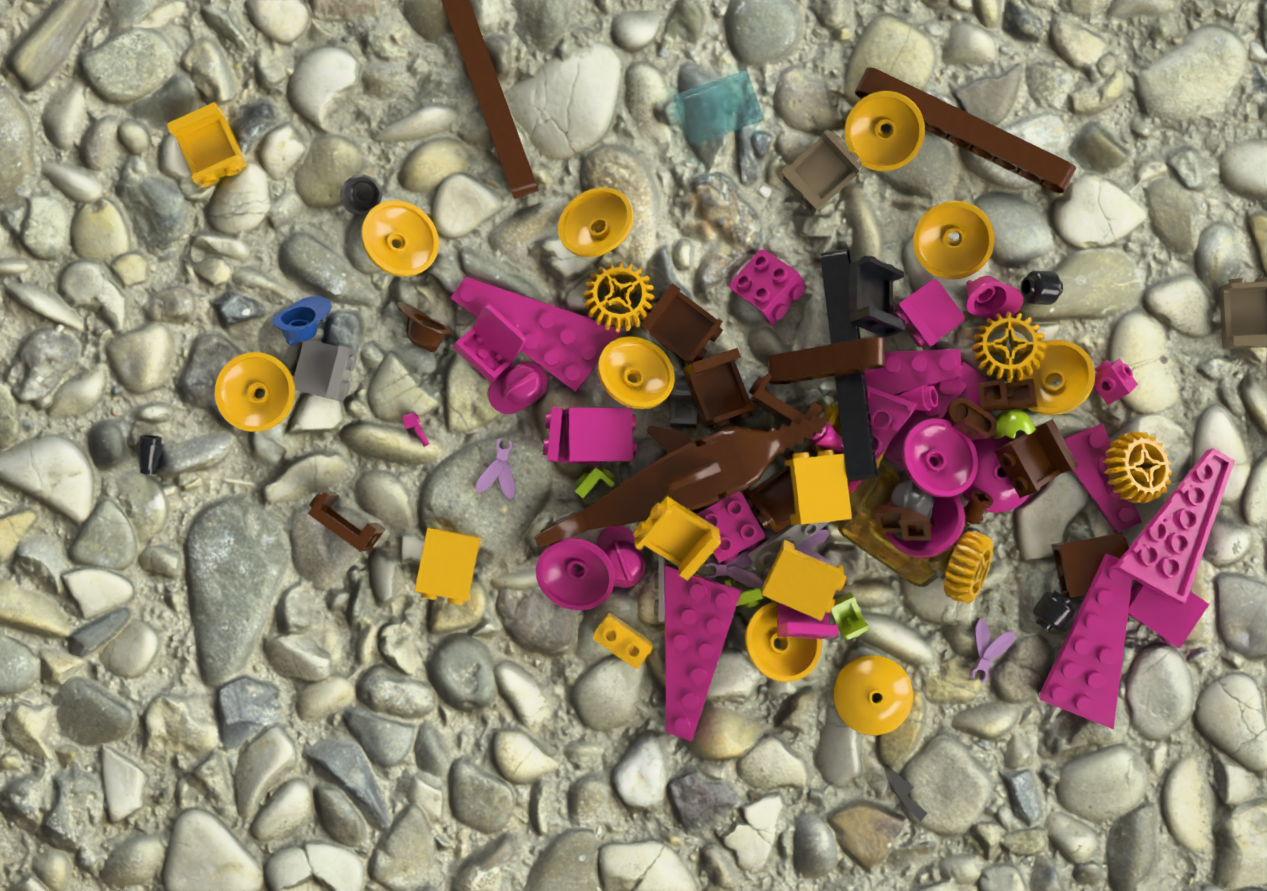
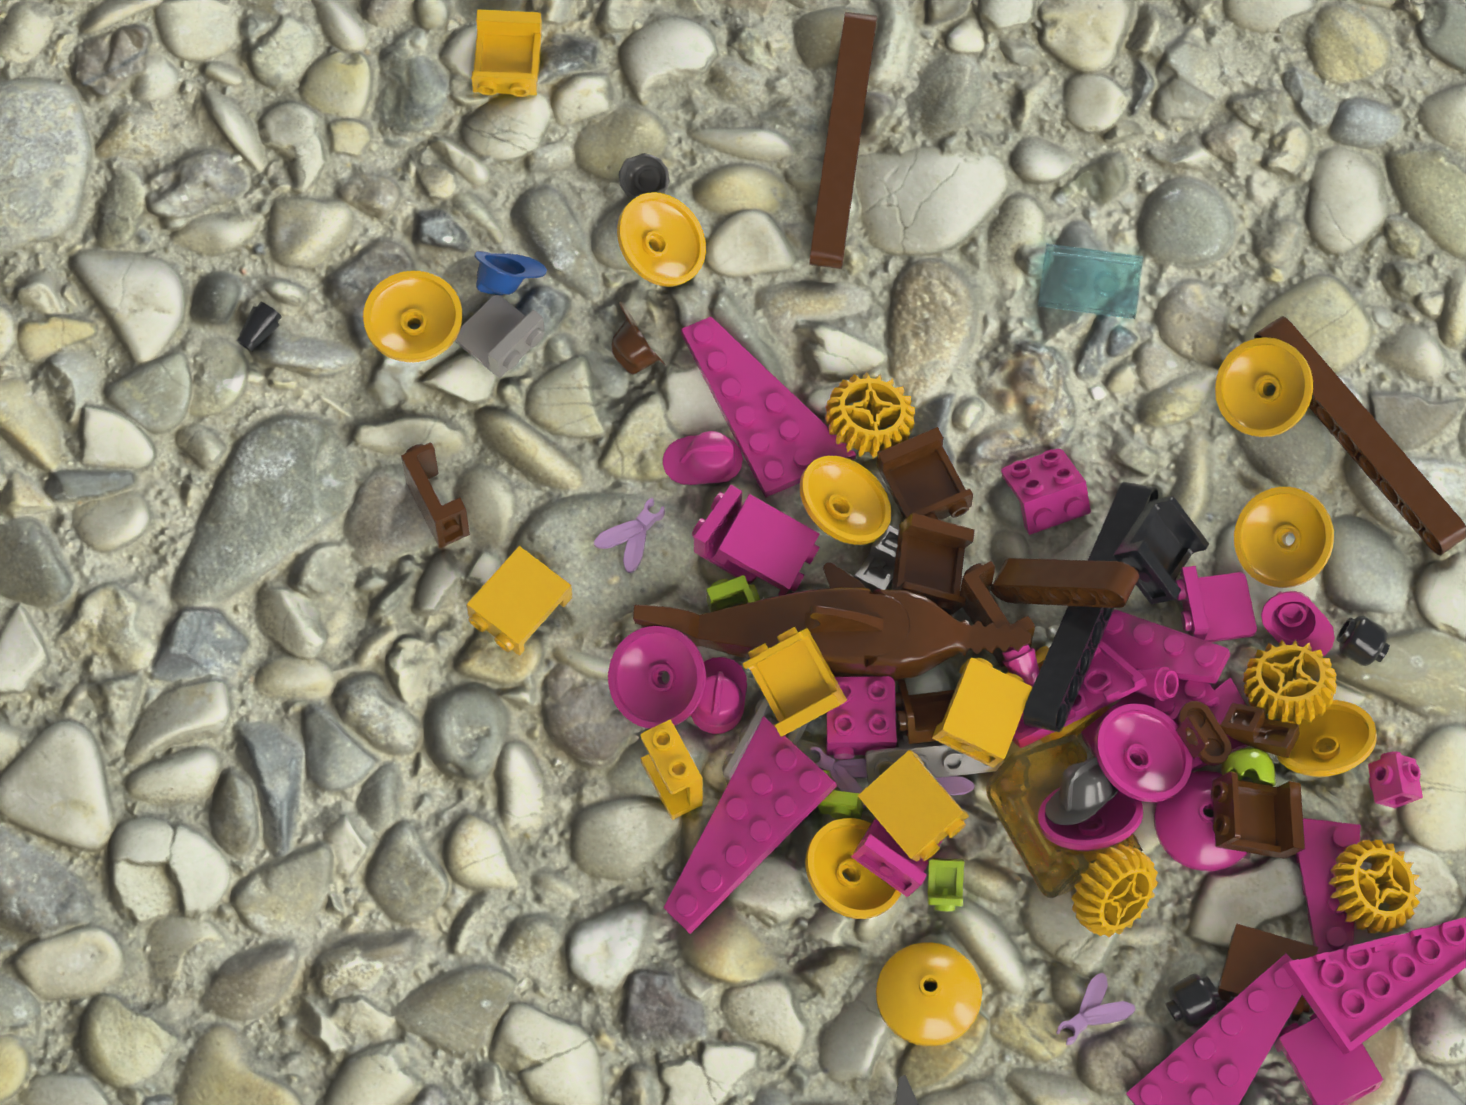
camera: 25 degrees right, 20 degrees down
dark pink hand [402,413,430,447] -> none
dark pink bracket [453,305,526,383] -> none
yellow dish [558,187,634,257] -> none
dark tan panel [778,130,863,215] -> none
reddish brown slope [874,505,932,540] -> none
reddish brown bush [963,489,993,525] -> none

